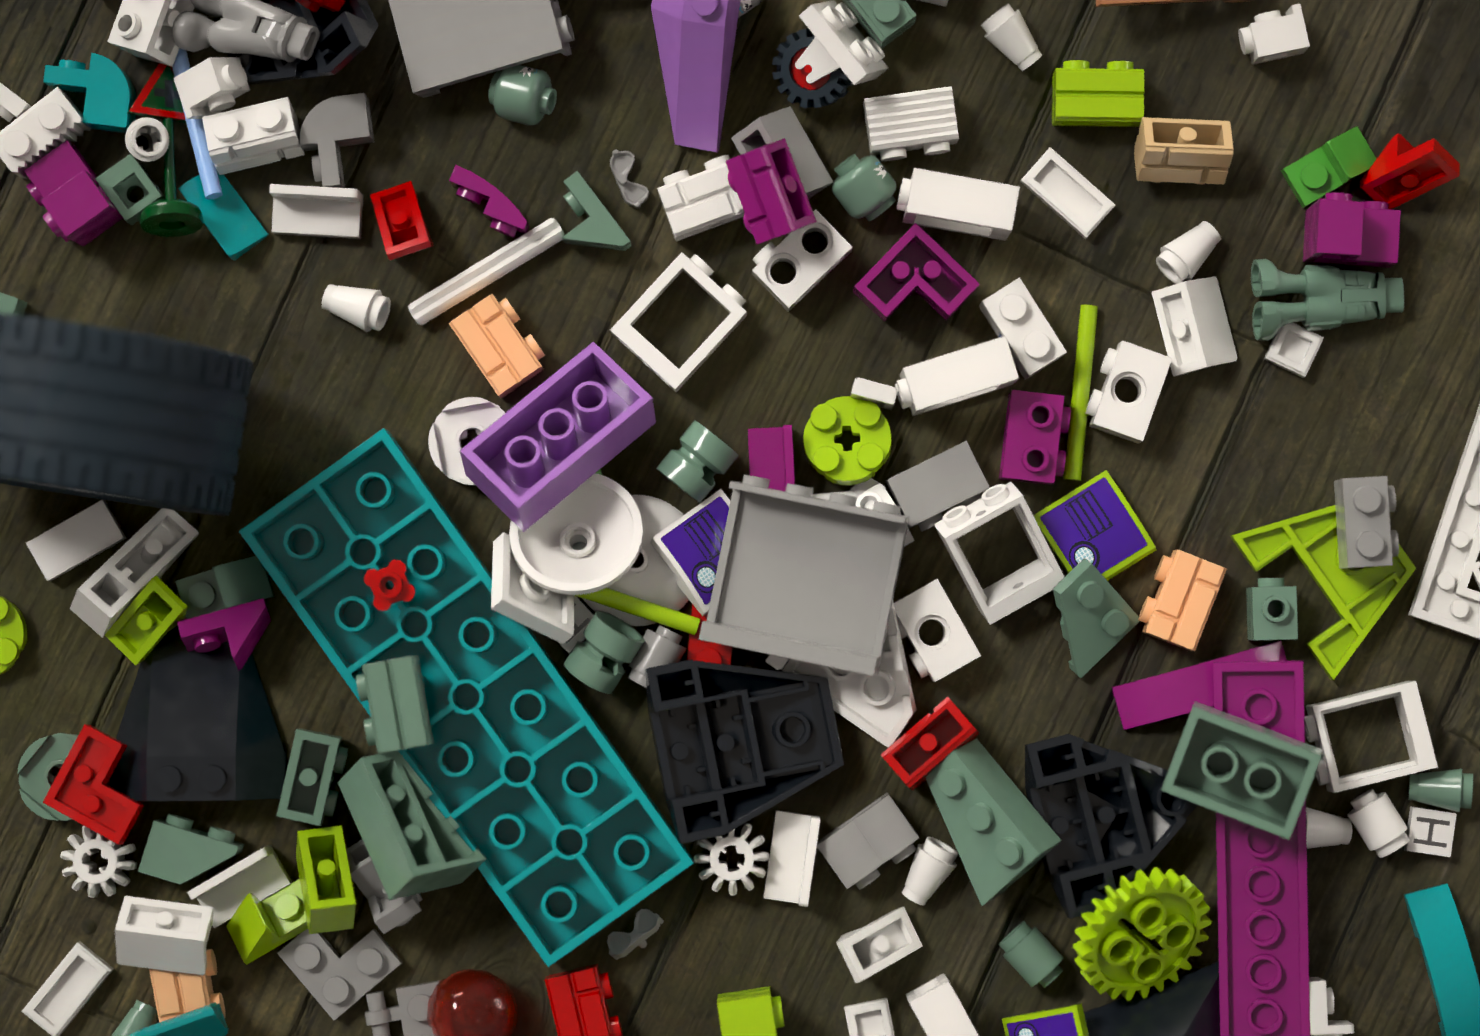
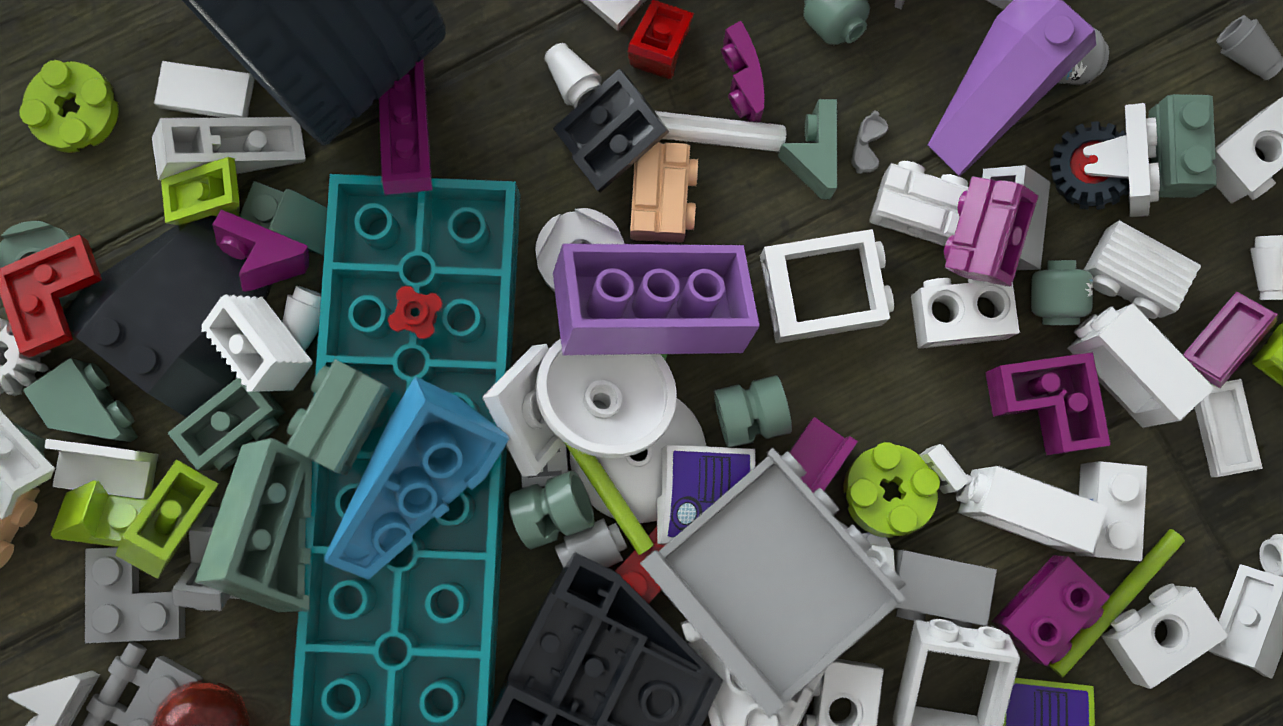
camera: 30 degrees right, 5 degrees down
none -> white brick [202,294,312,392]
none -> white cone [282,286,321,351]
none -> dark azure wedge [324,377,509,579]
none -> magenta plate [379,58,433,195]
none -> black slope [553,68,669,193]
none -> tile [1183,292,1278,388]

